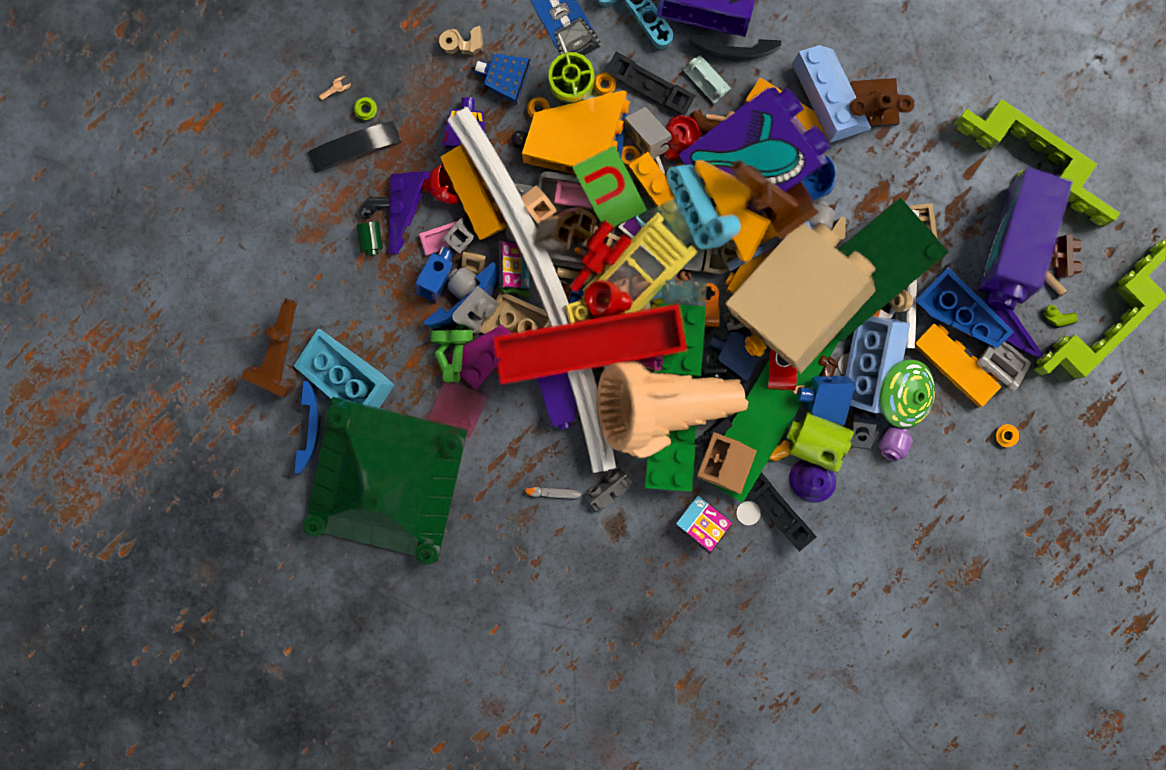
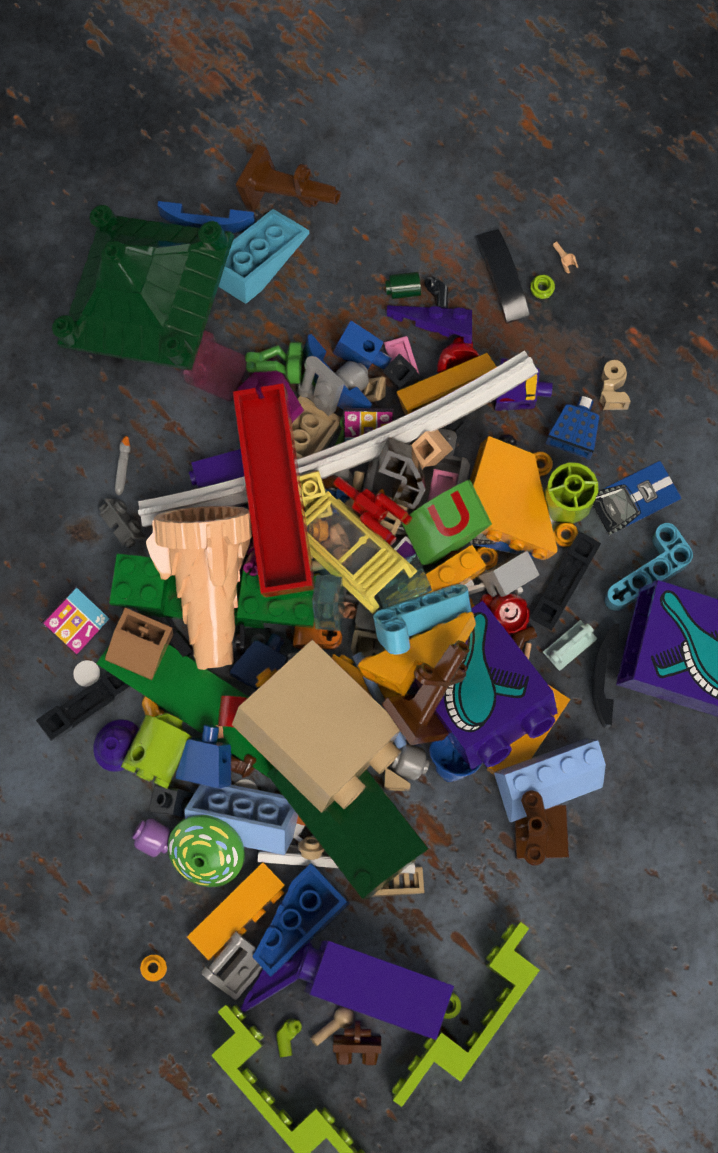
camera: 90 degrees right, 10 degrees down
red piece [584,279,633,317] -> none

